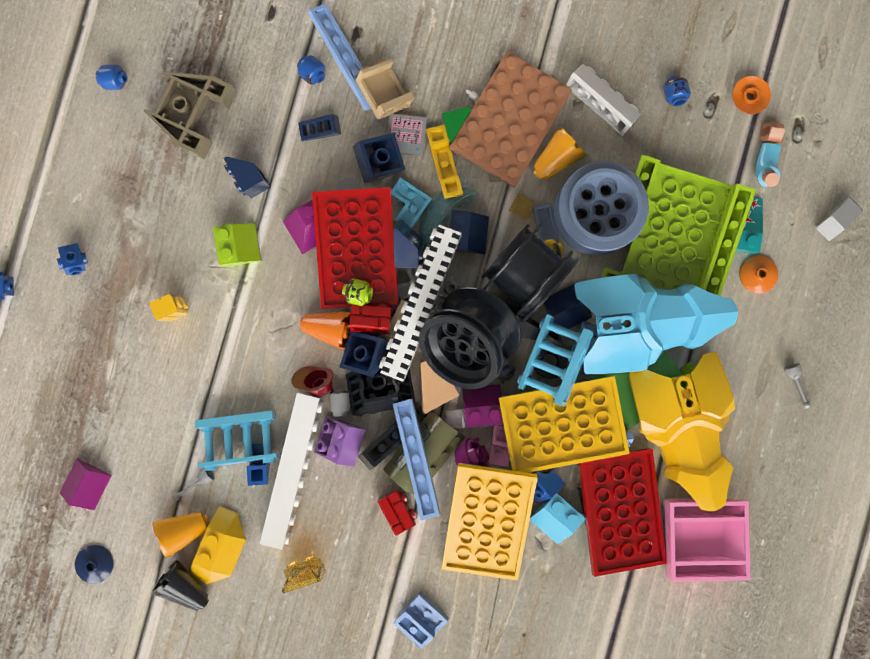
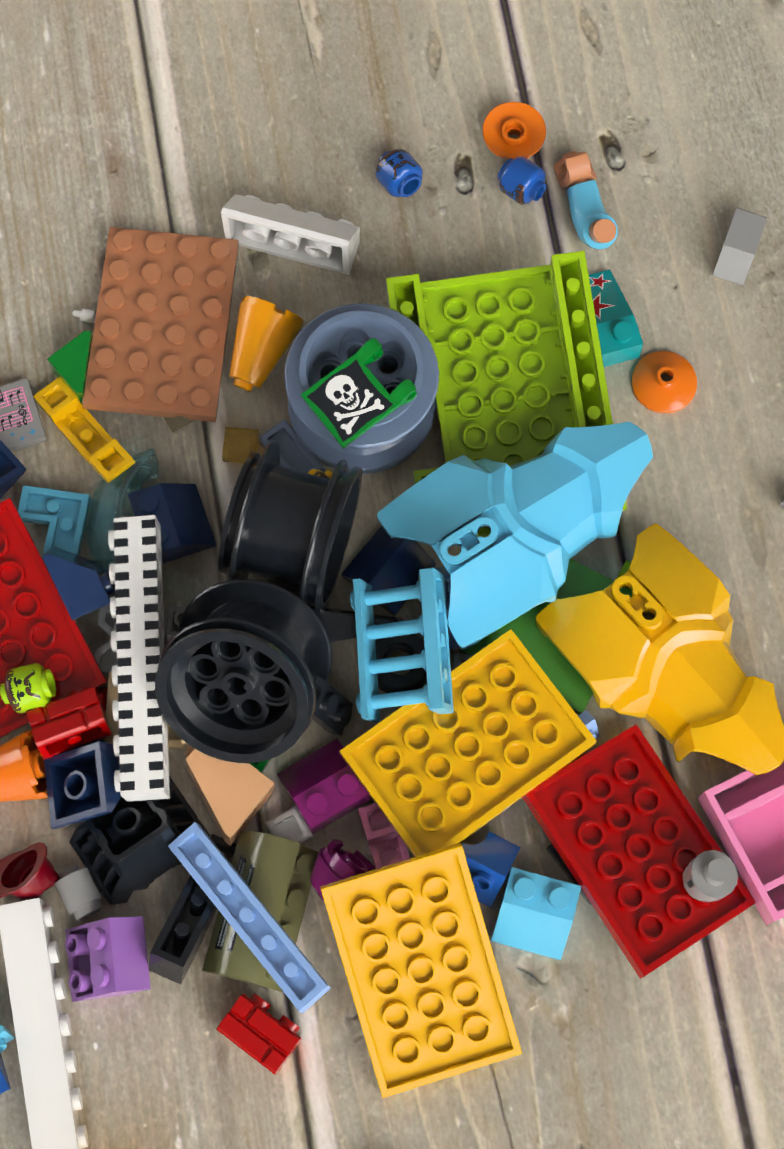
camera: 25 degrees left, 15 degrees down
none -> flag [301,338,417,449]
none -> blue head [498,156,546,205]
none -> light grey piece [683,850,738,902]

